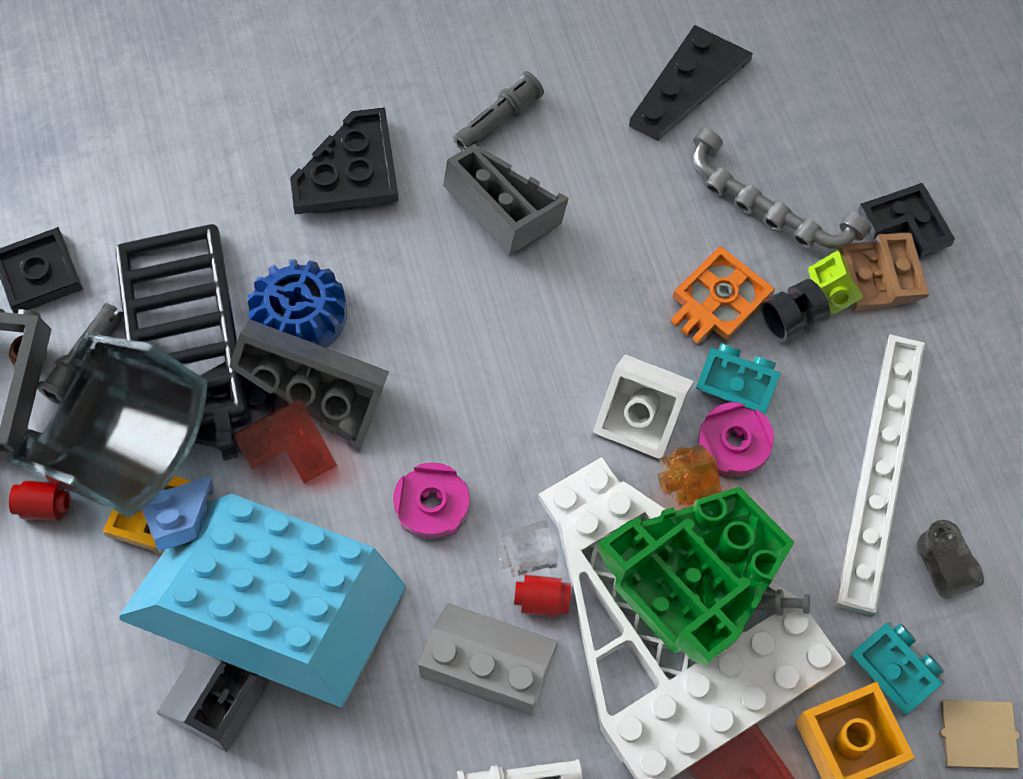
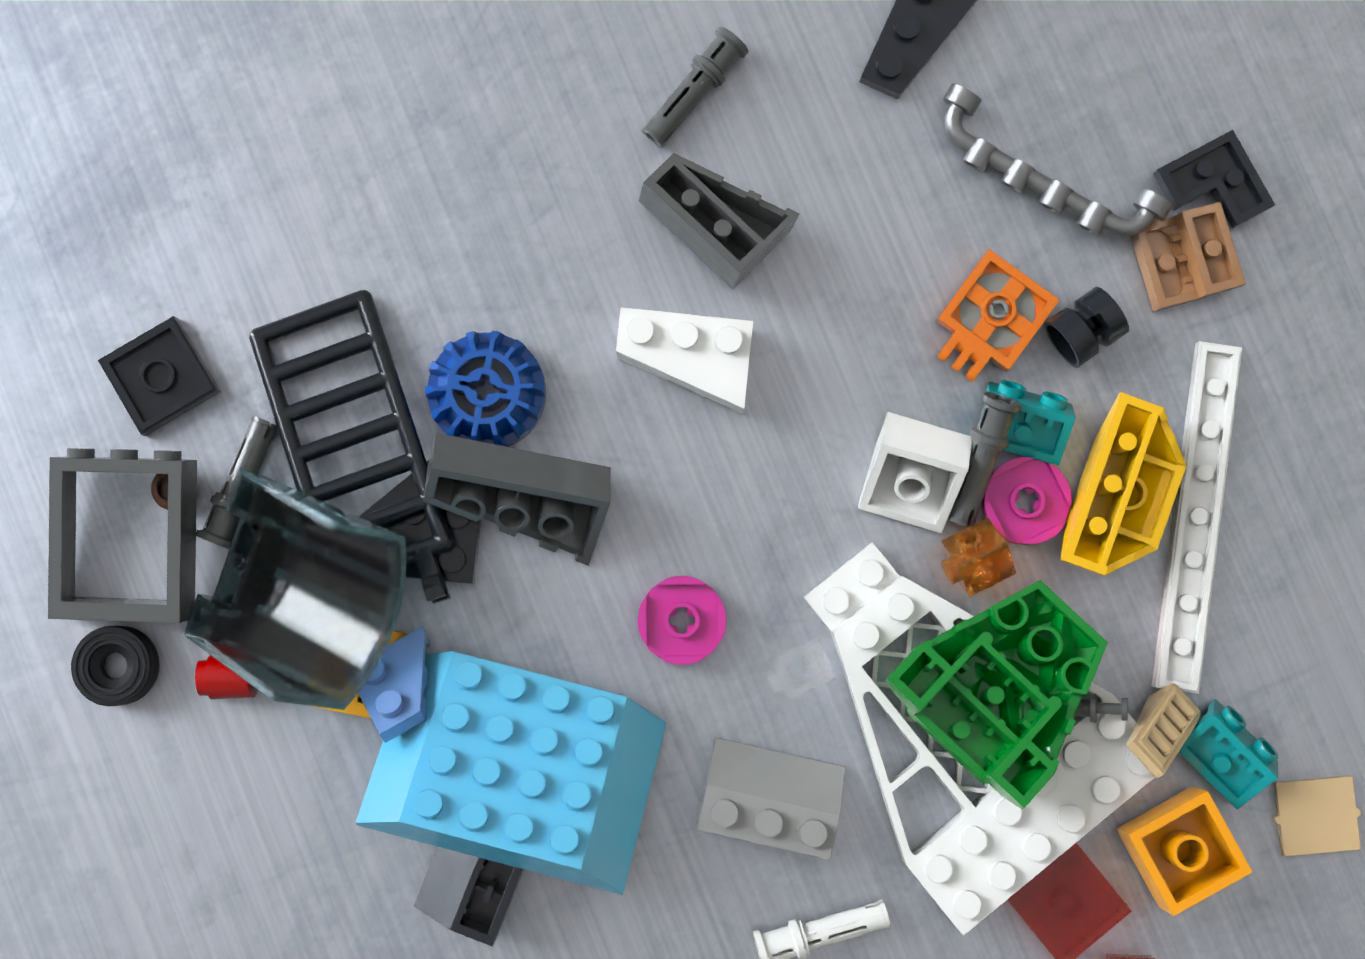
camera: 10 degrees left, 20 degrees up
clear red plate [233,398,337,483] -> none
black plate [290,107,399,214] -> none
red brick [514,574,571,617] -> none
lime bracket [808,250,863,314] -> none
clear smoke piece [916,520,984,600] -> none
none -> white wedge [616,307,753,415]
none -> dark grey pin [948,392,1022,527]
none -> yellow wedge [1061,392,1186,576]
none -> tan slope [1127,683,1201,778]

